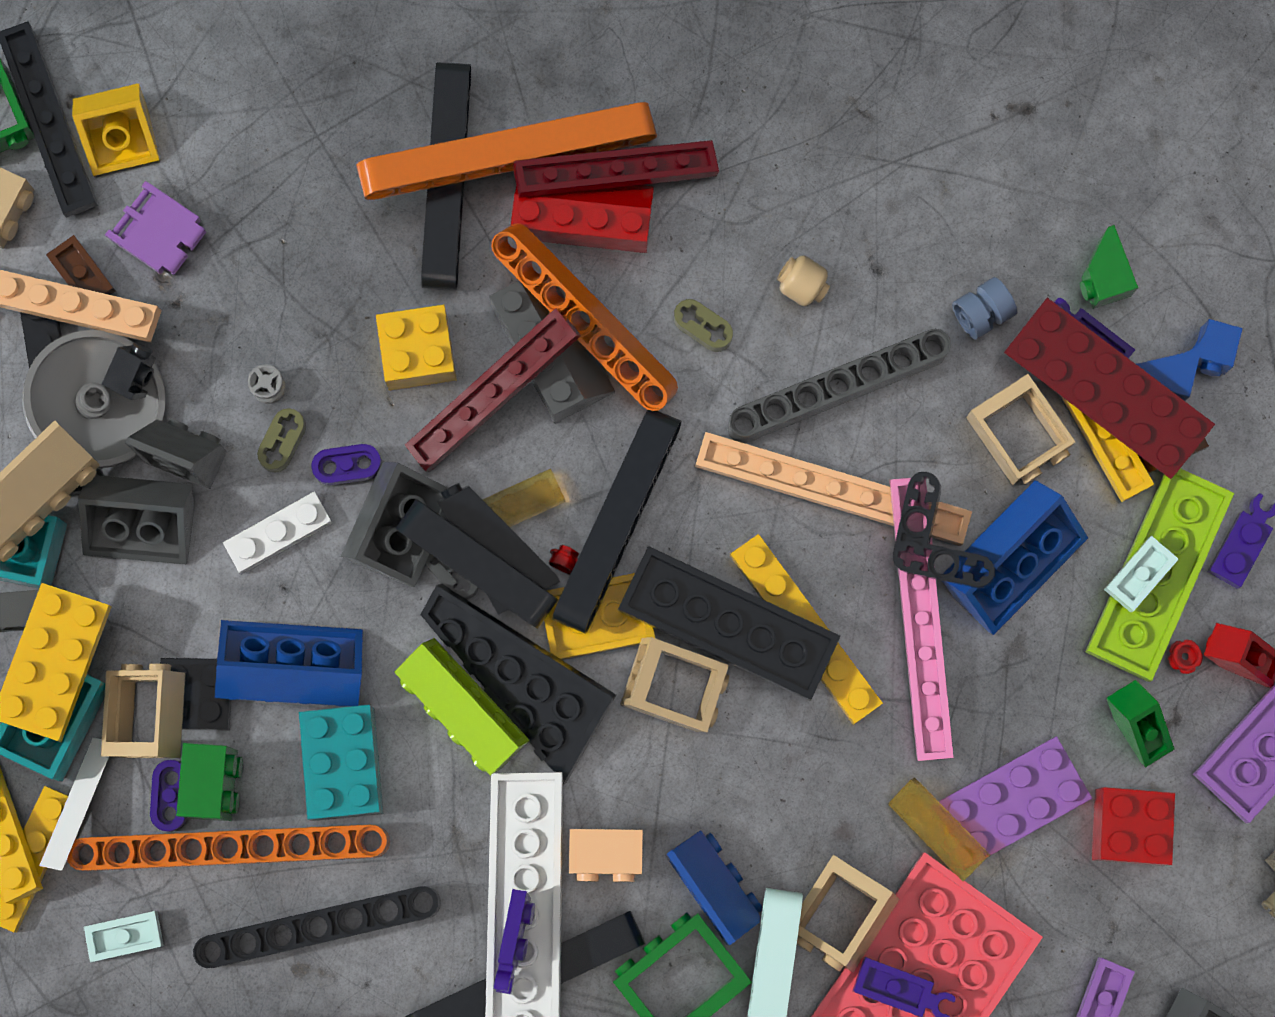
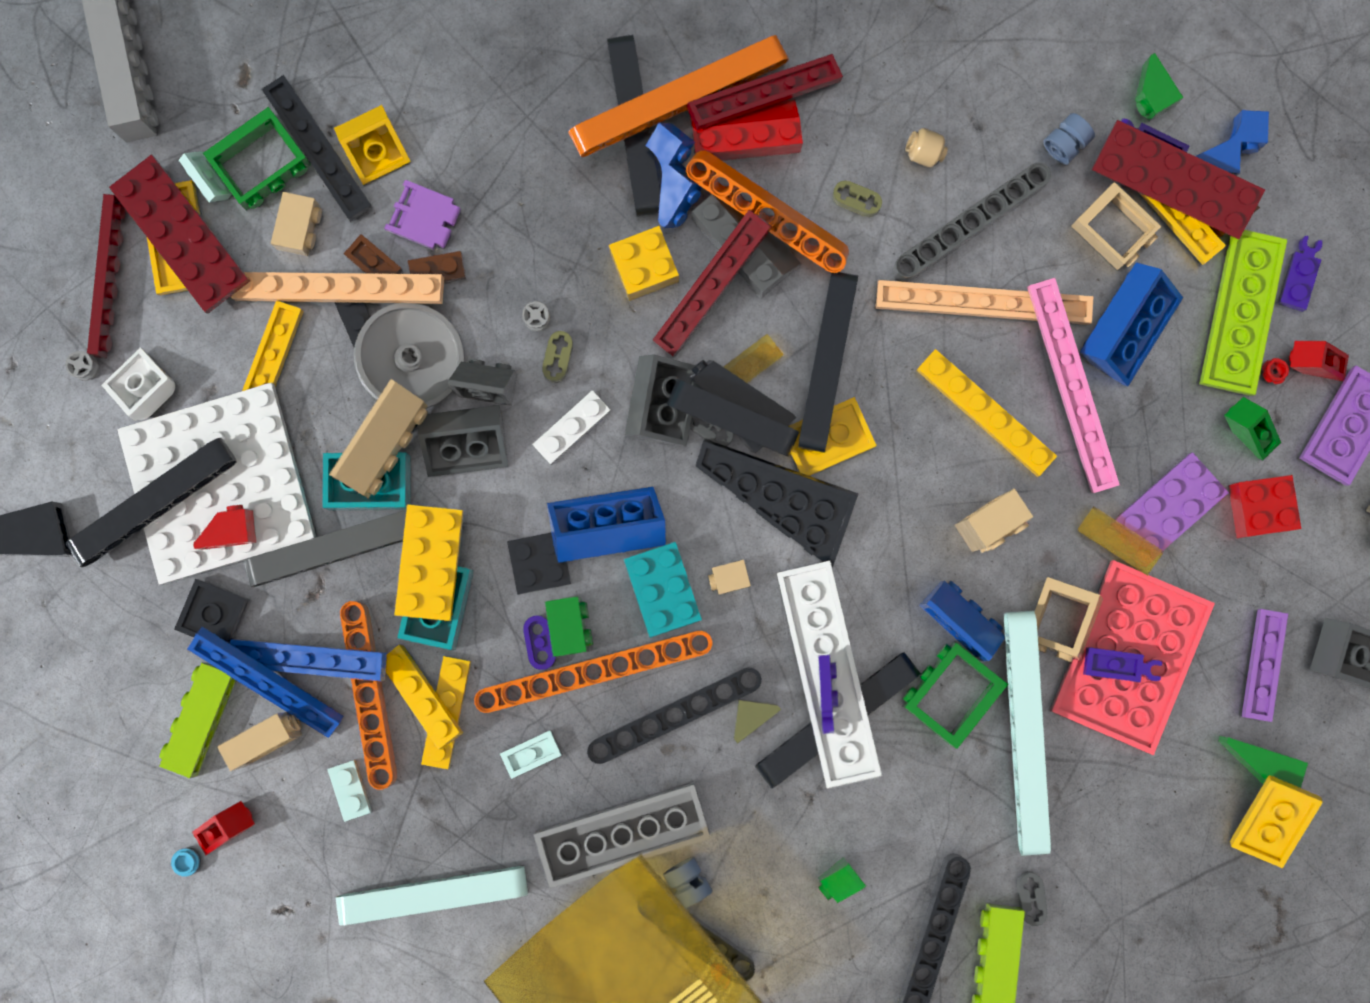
camera: 10 degrees left, 5 degrees up
white sticker [39,738,109,871] -> none
tan window [101,664,185,758] -> none
black brick [102,343,156,400] -> none
dark purple plate [311,444,382,485] -> none
lime brick [394,638,530,776] -> none
red plate [548,545,579,575] -> none
light nougat brick [569,829,643,882] -> none
black plate [618,546,840,701] -> none
tan window [620,637,729,733] -> none
black beam [893,472,996,588] -> none
light aqua plate [1104,536,1178,613] -> none
none -> reddish brown plate [408,251,466,283]
none -> arch [645,123,703,228]
none -> tan brick [708,560,751,595]
none -> olive slope [733,699,781,744]
none -> tan brick [954,488,1033,553]

